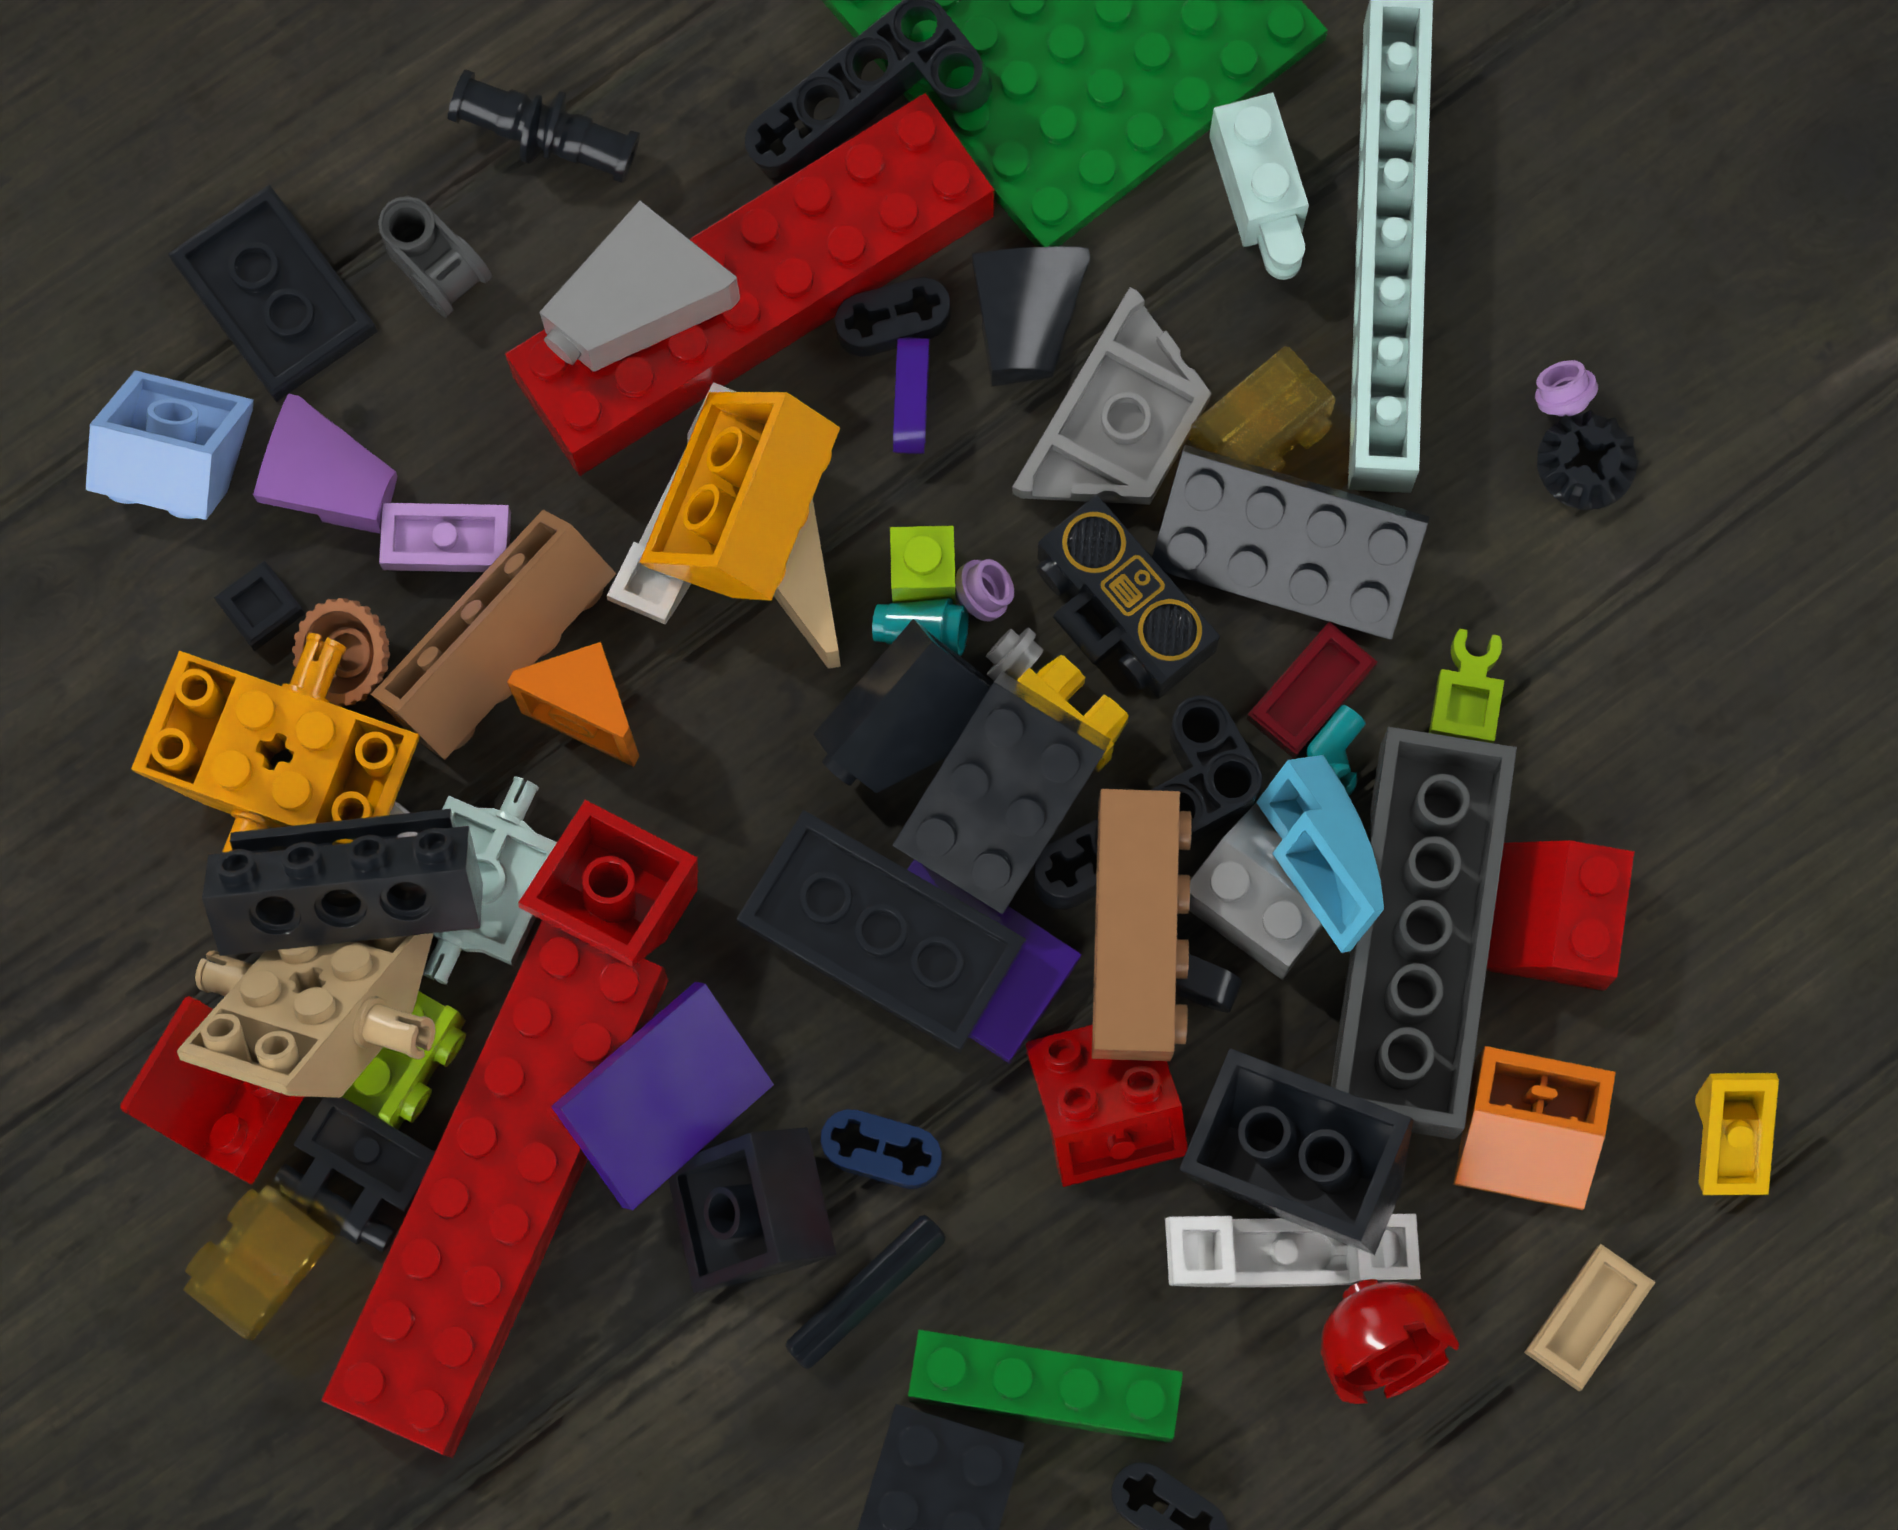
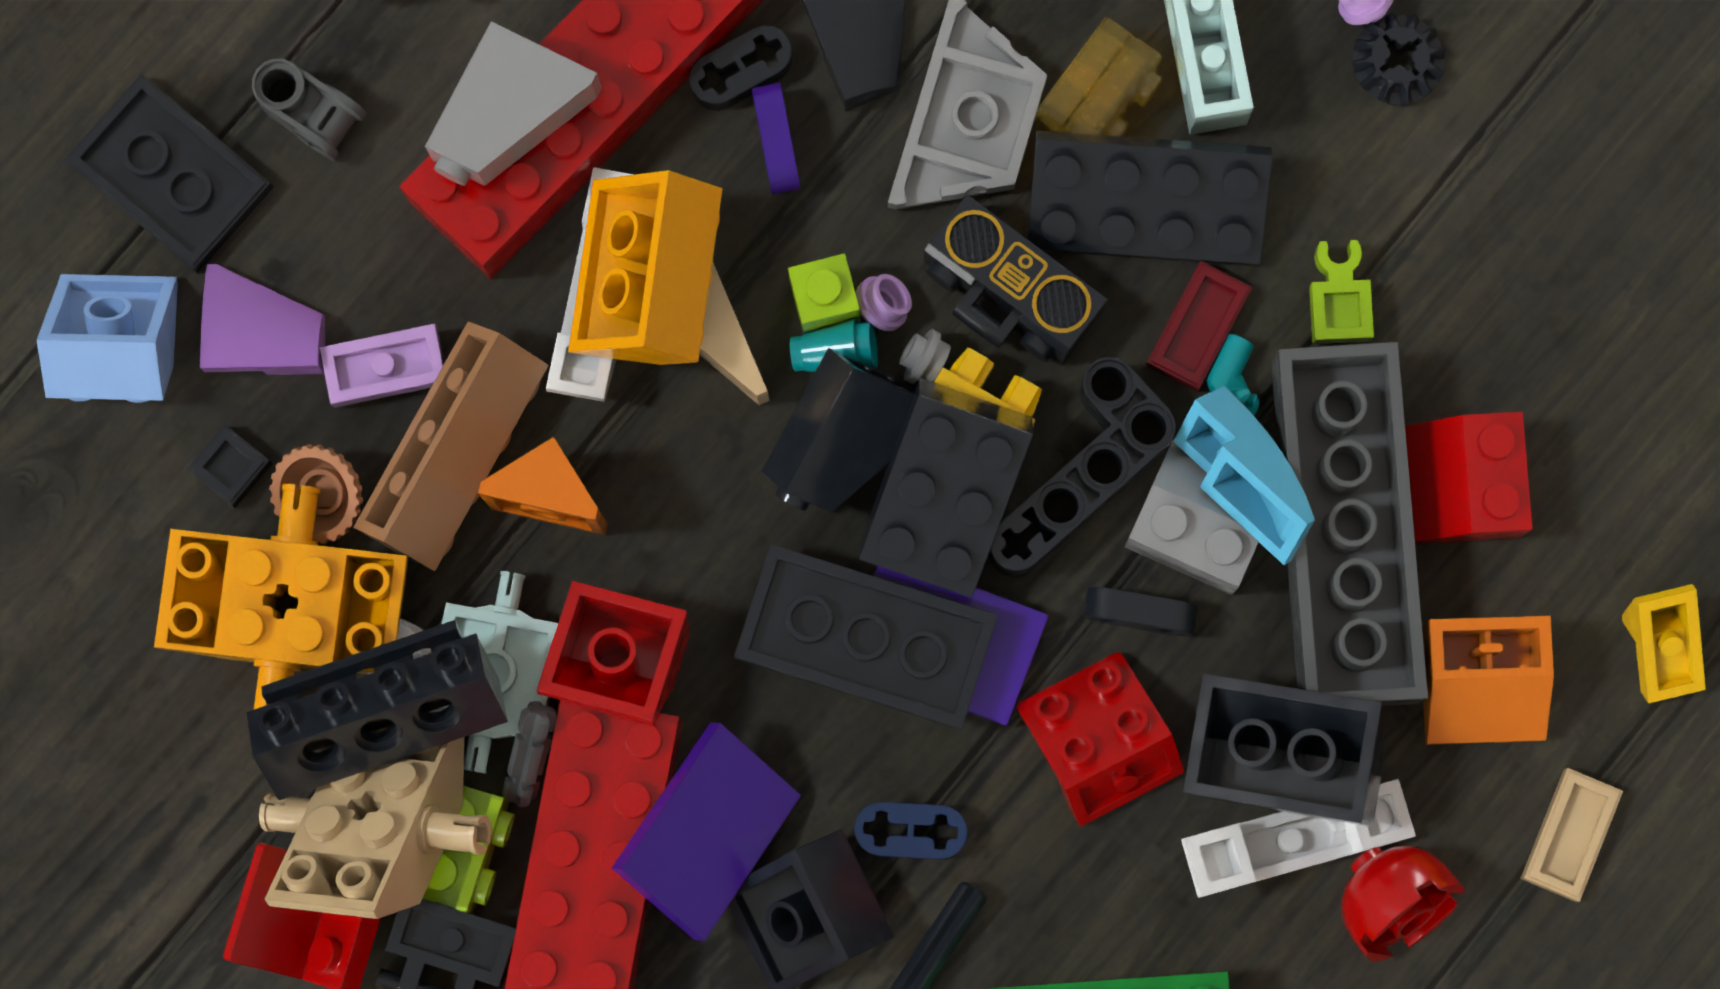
camera: 10 degrees left, 5 degrees up
medium nougat brick [1092,789,1191,1061] -> none
none -> dark grey axle [502,701,557,807]

